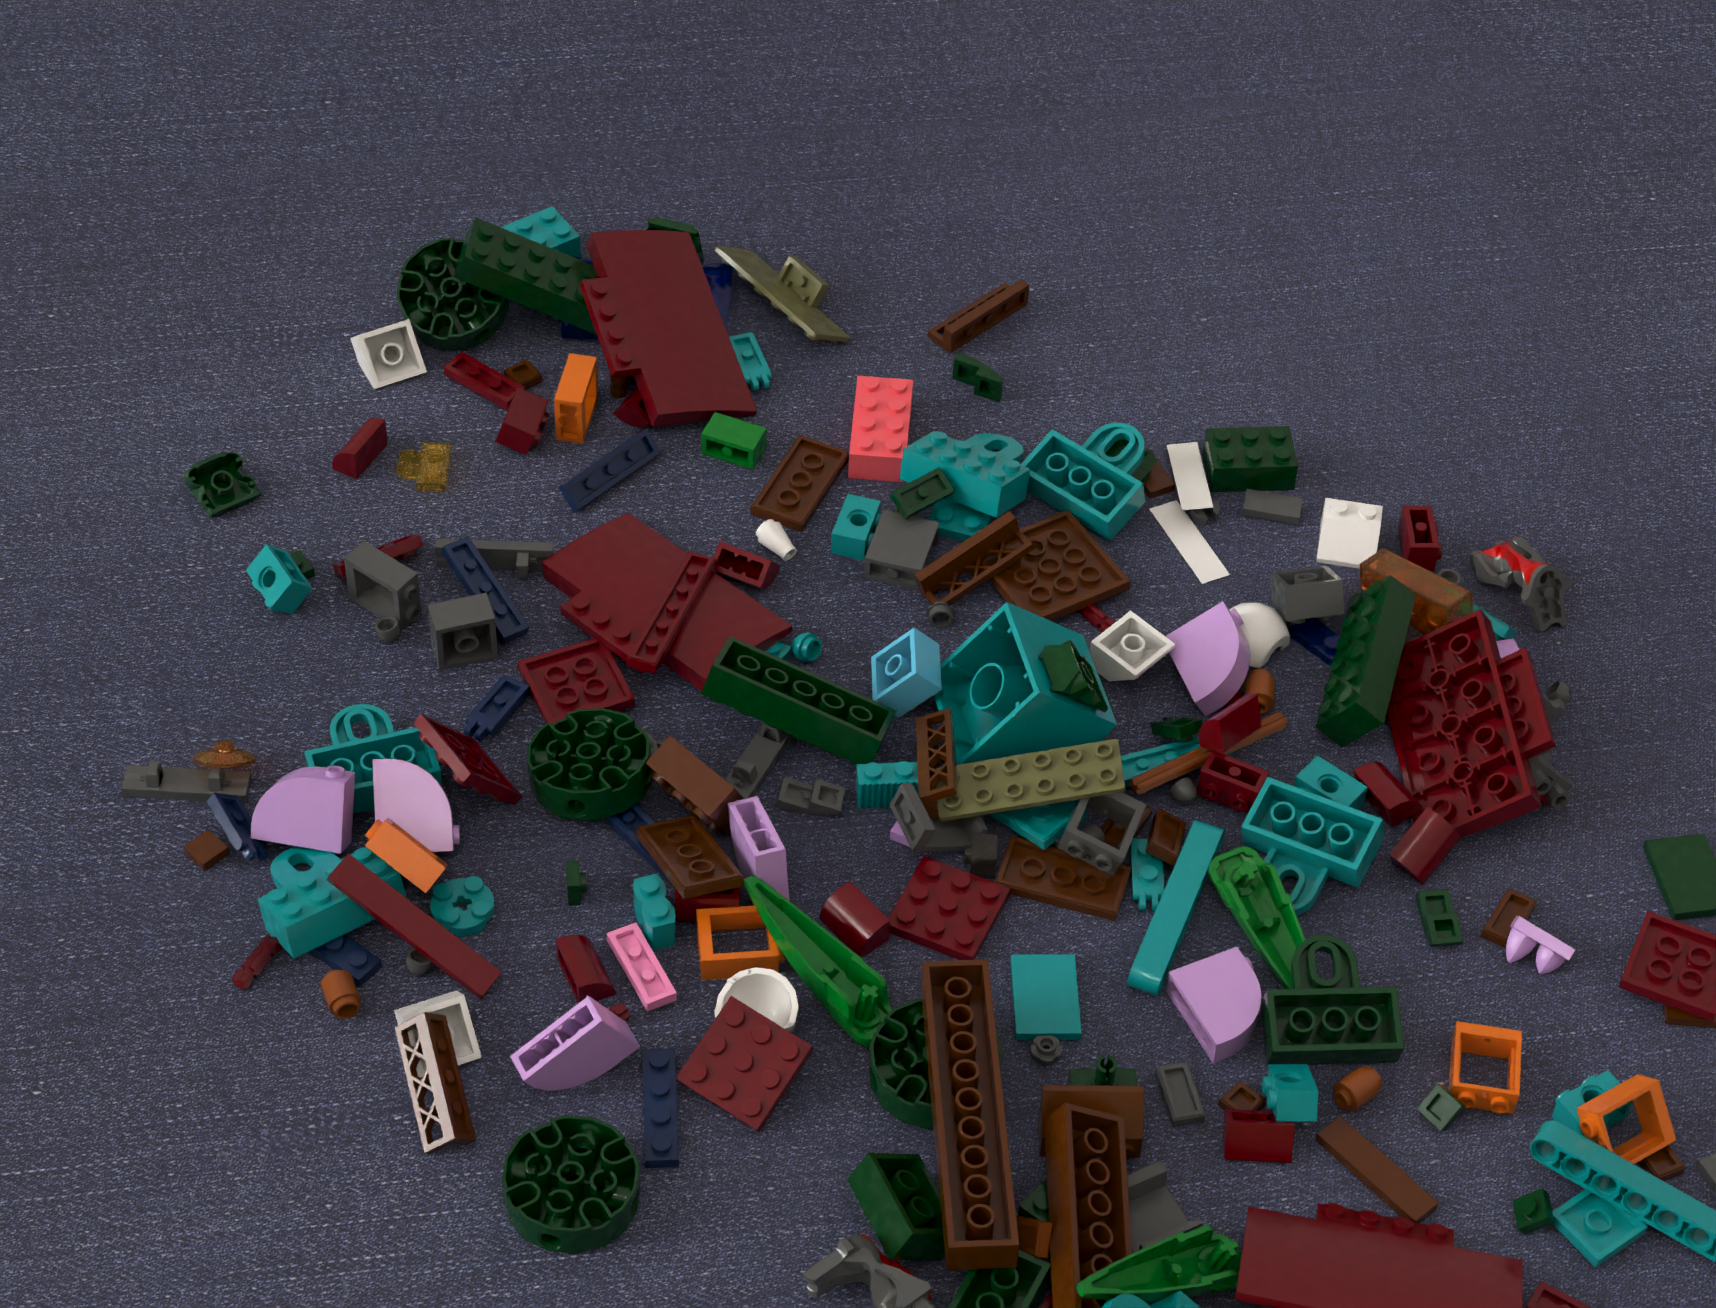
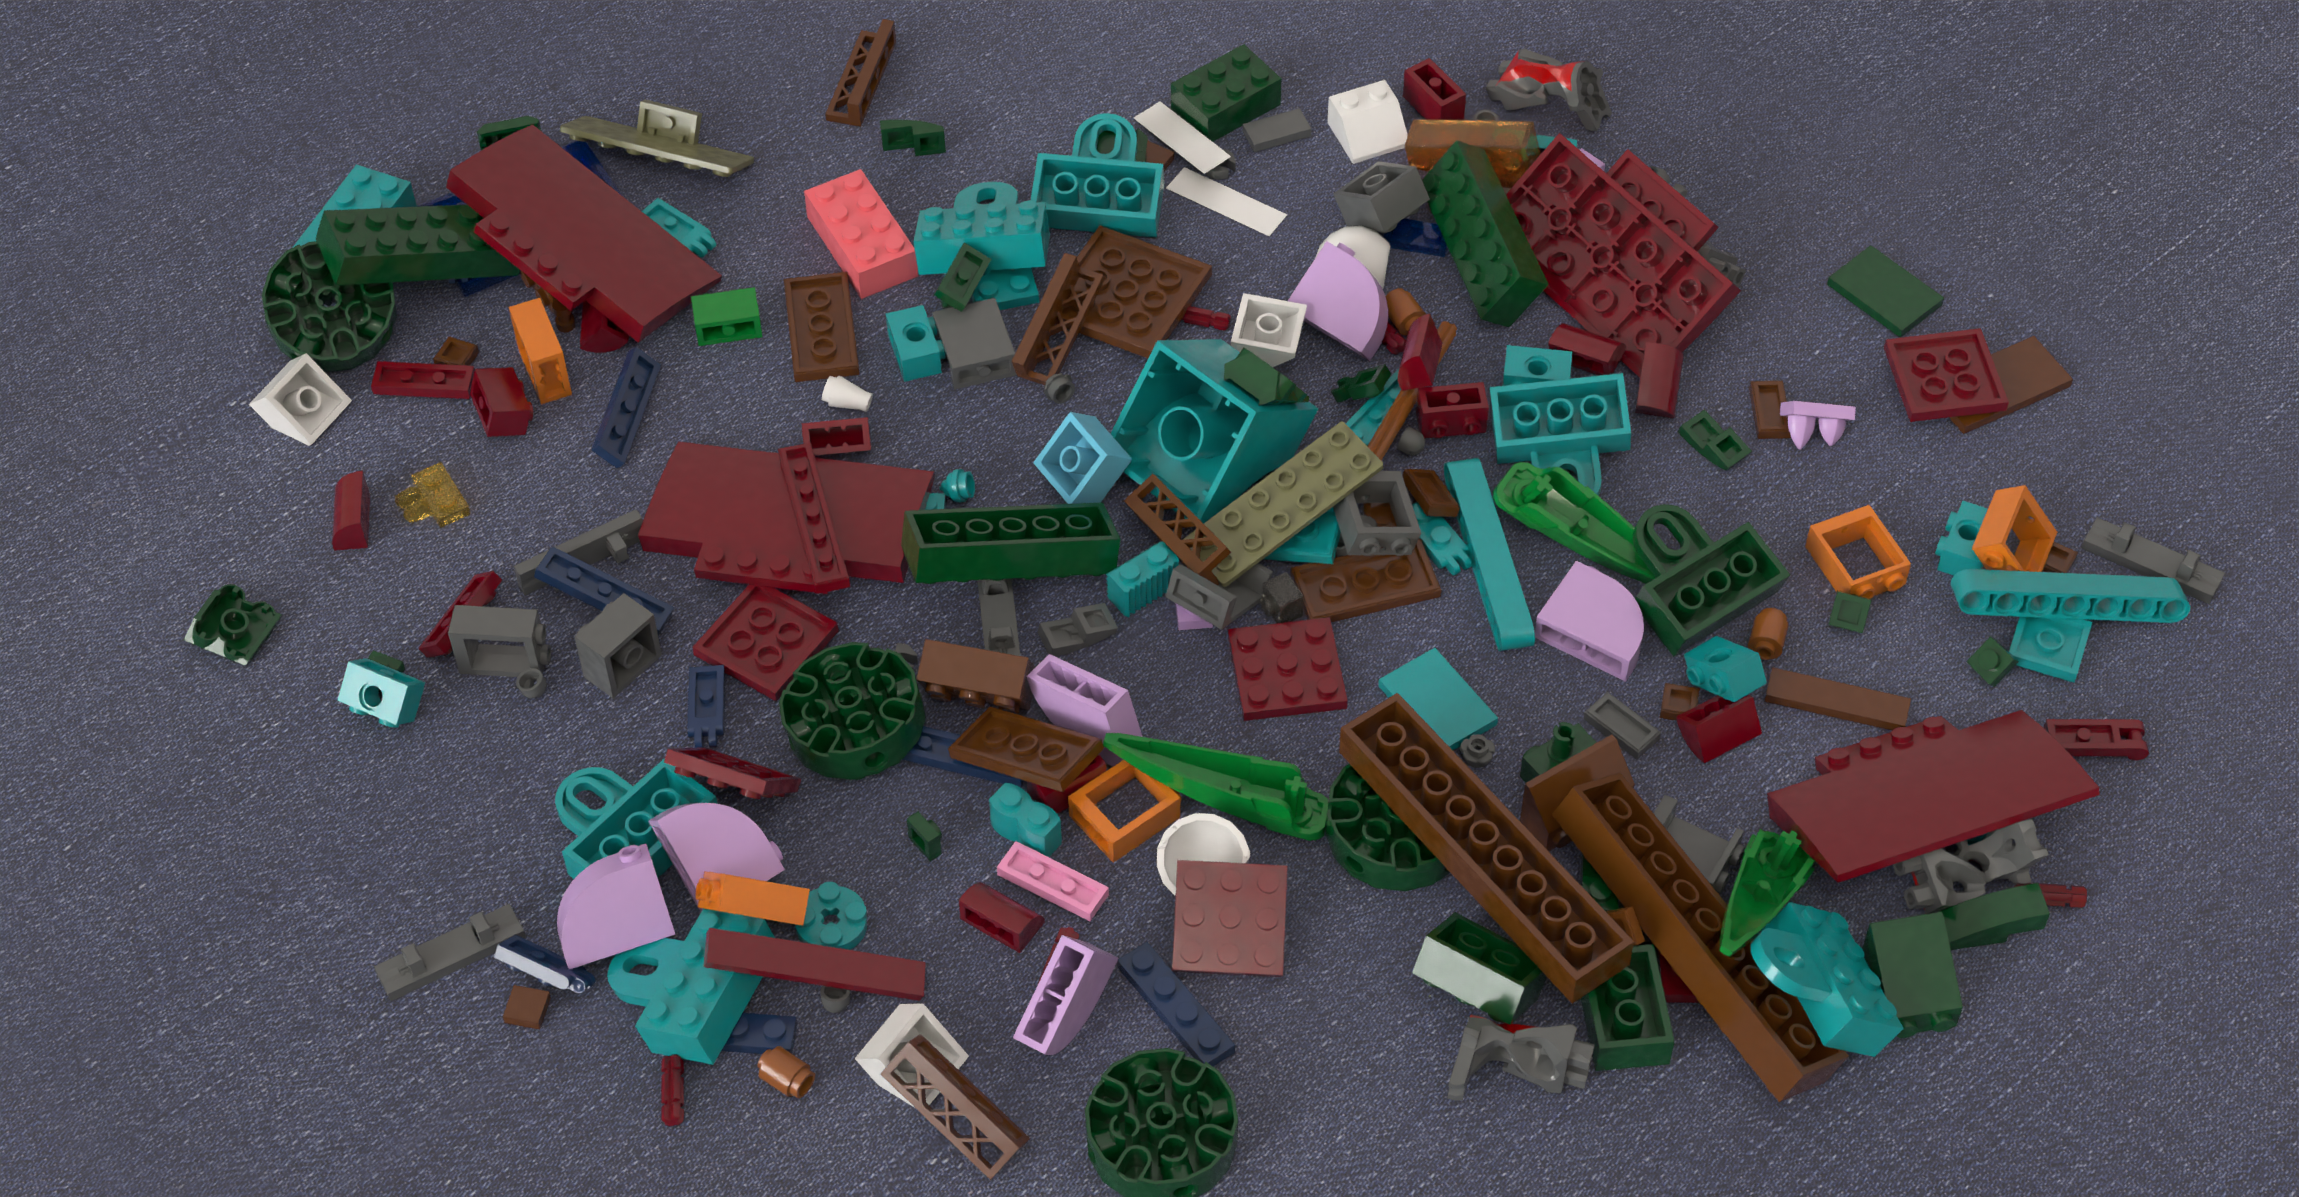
camera: 30 degrees left, 5 degrees up
clear orange dish [193,740,256,768] -> none
dark red brick [819,881,890,958] -> none

